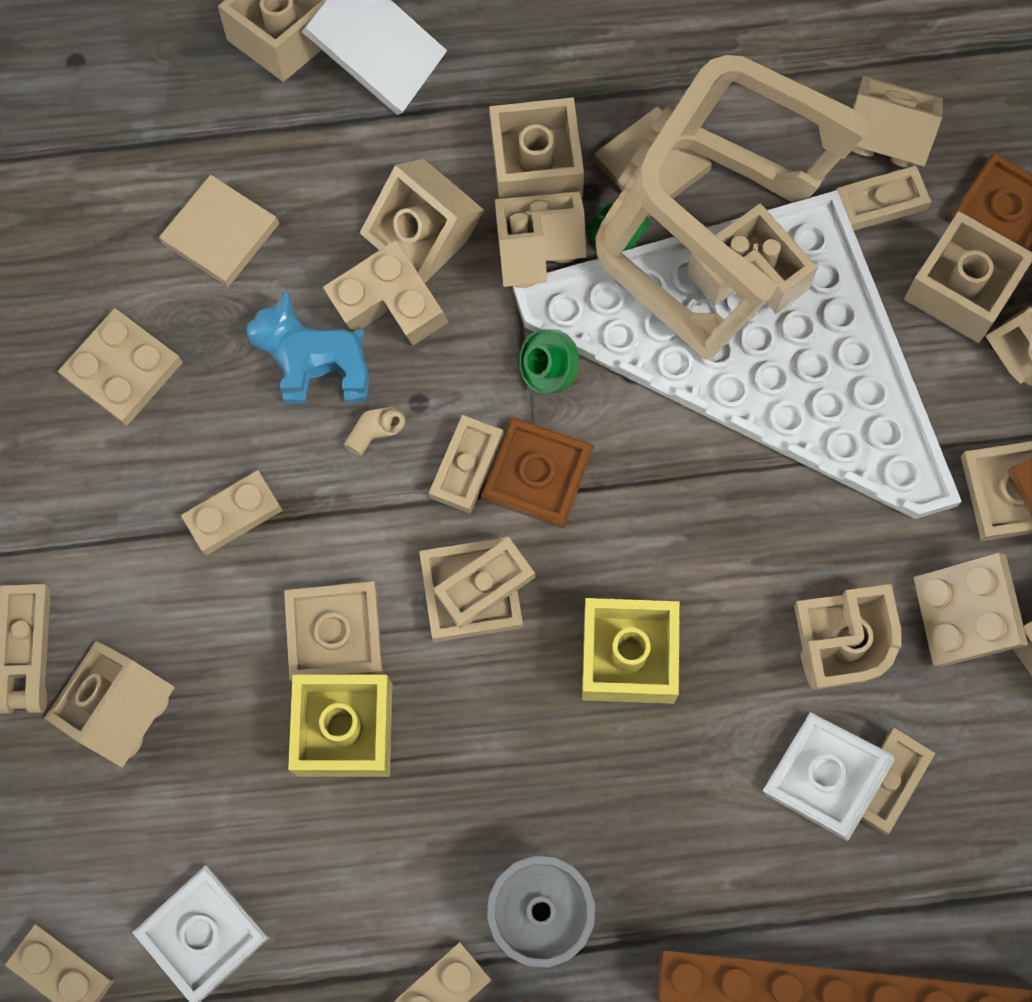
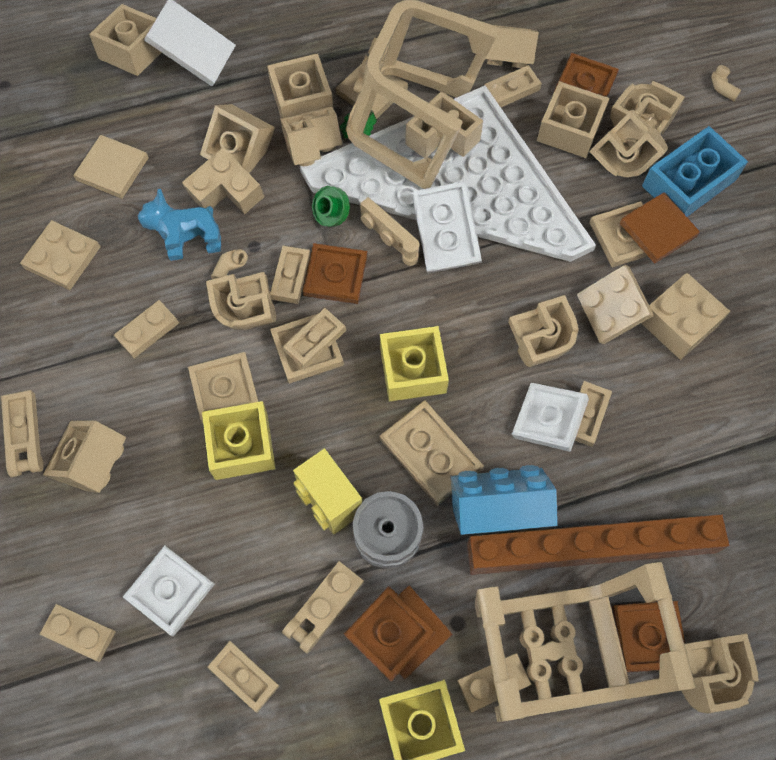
camera: 15 degrees left, 5 degrees down
none -> tan brick [206,272,276,330]
none -> light yellow brick [293,448,362,535]
none -> tan plate [360,197,420,266]
none -> tan tile [379,400,484,506]
none -> white tile [412,181,482,274]
none -> dark azure brick [451,465,558,535]

